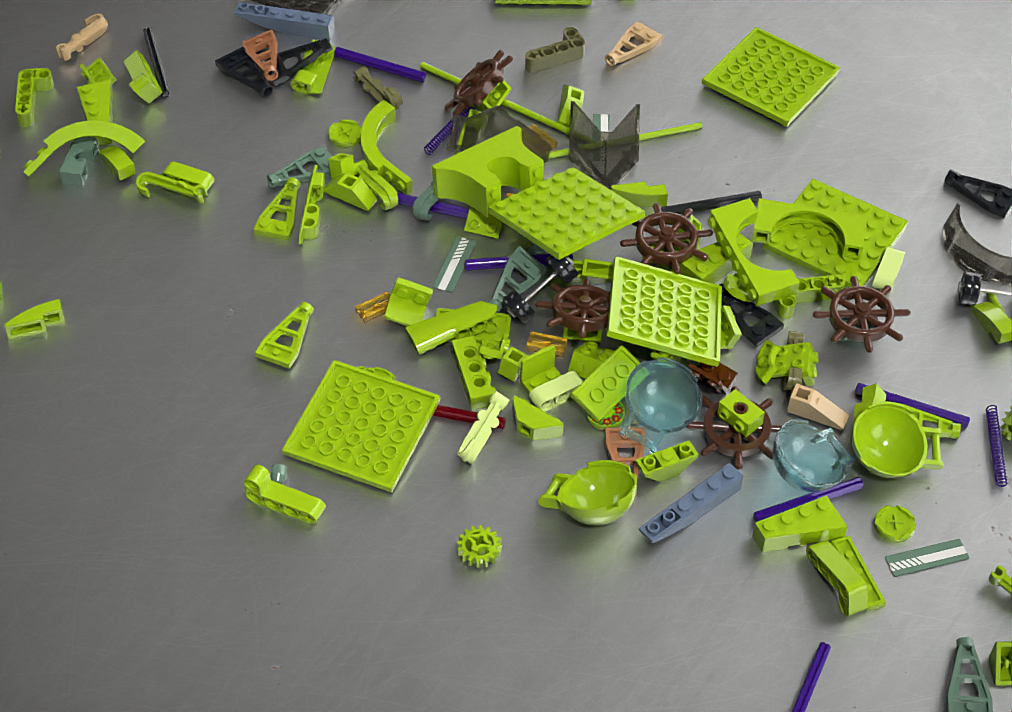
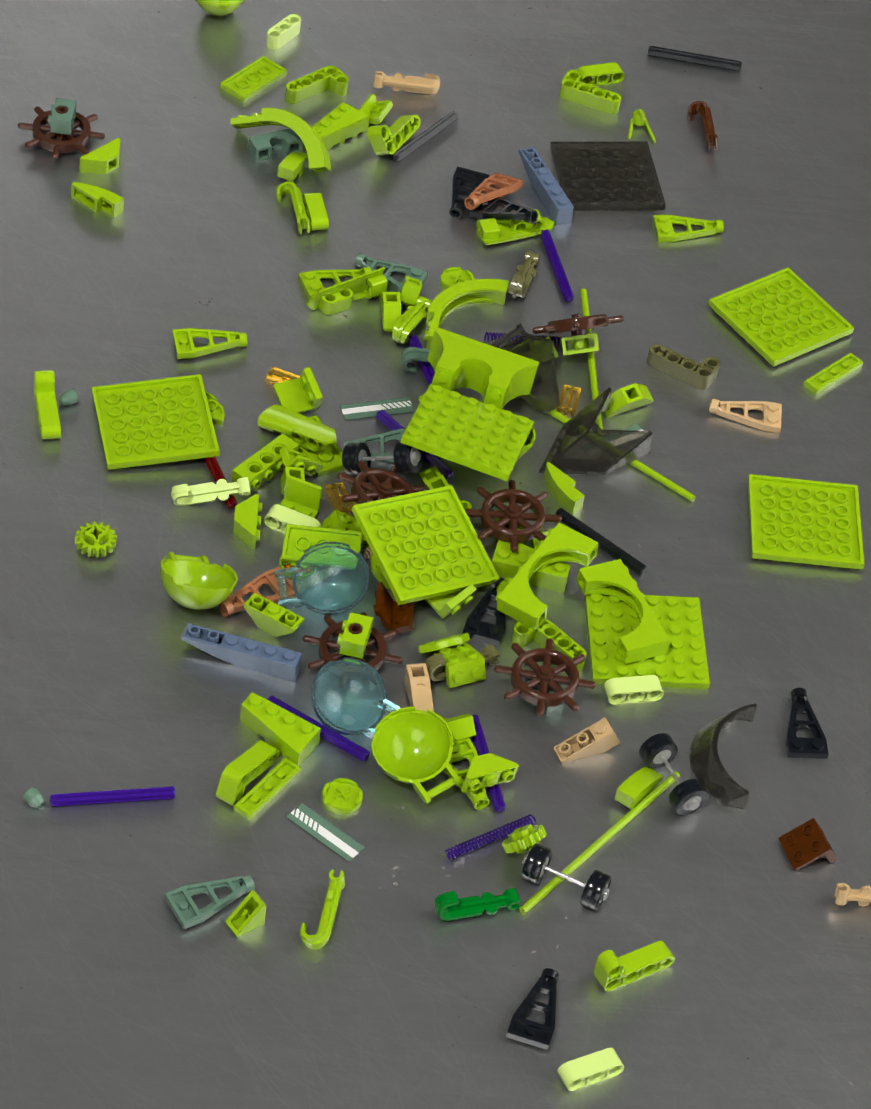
camera: 50 degrees right, 5 degrees down
none -> lime slope [461,753,519,793]
none -> tan slope [553,717,621,764]

